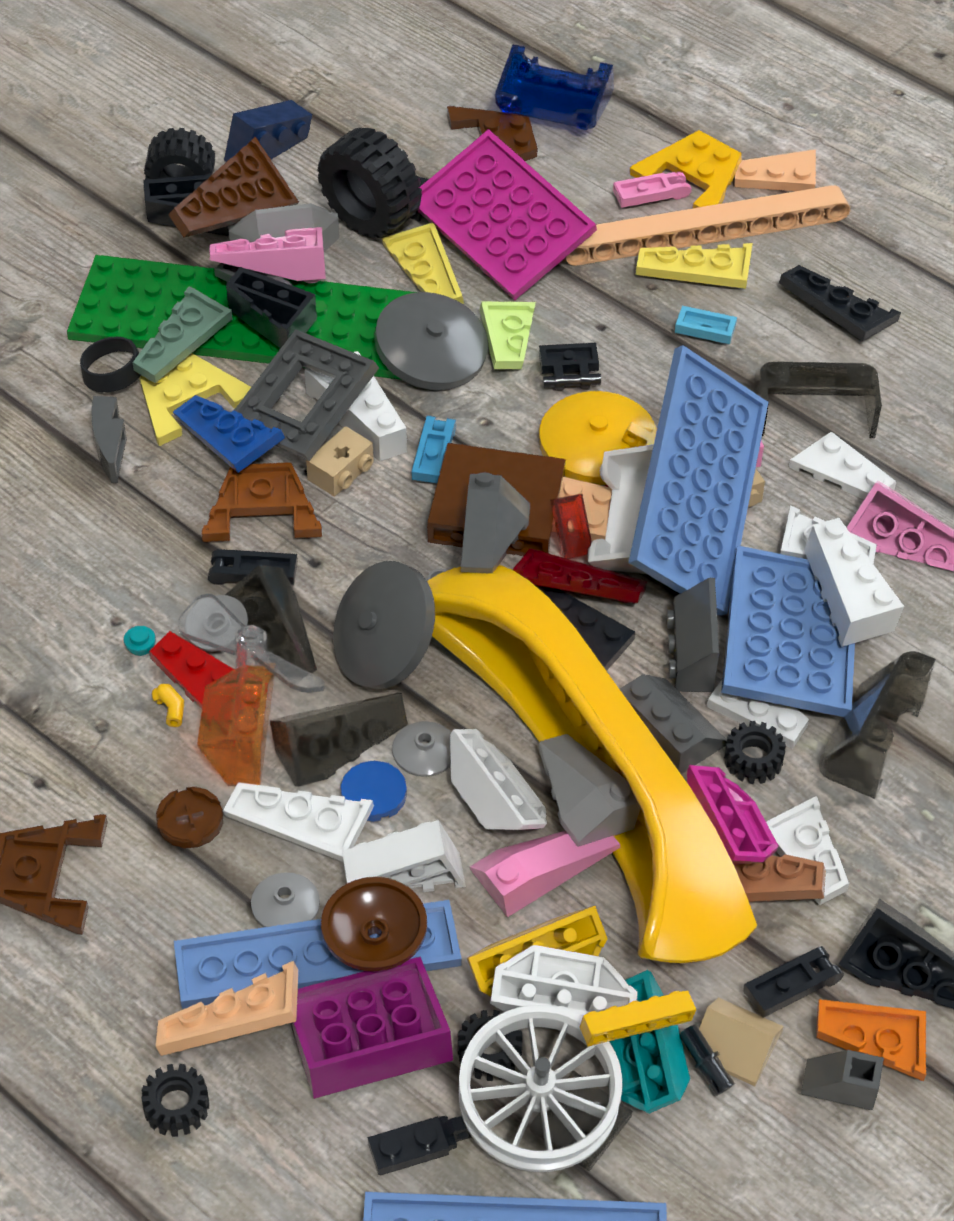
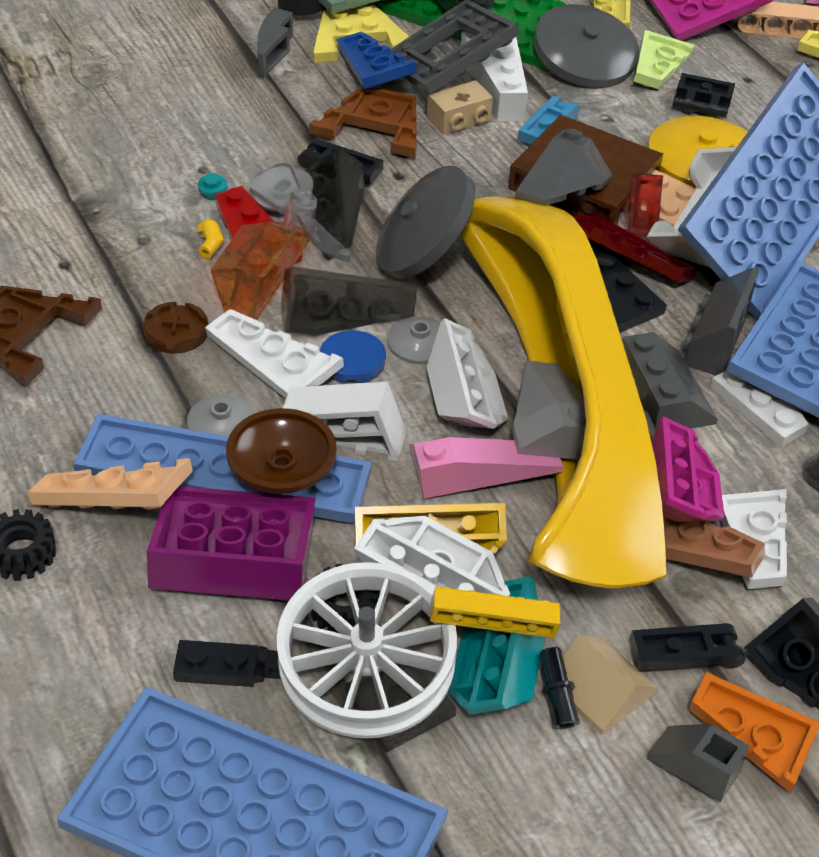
camera: 20 degrees right, 5 degrees down
black tyre [724,721,786,784] -> none

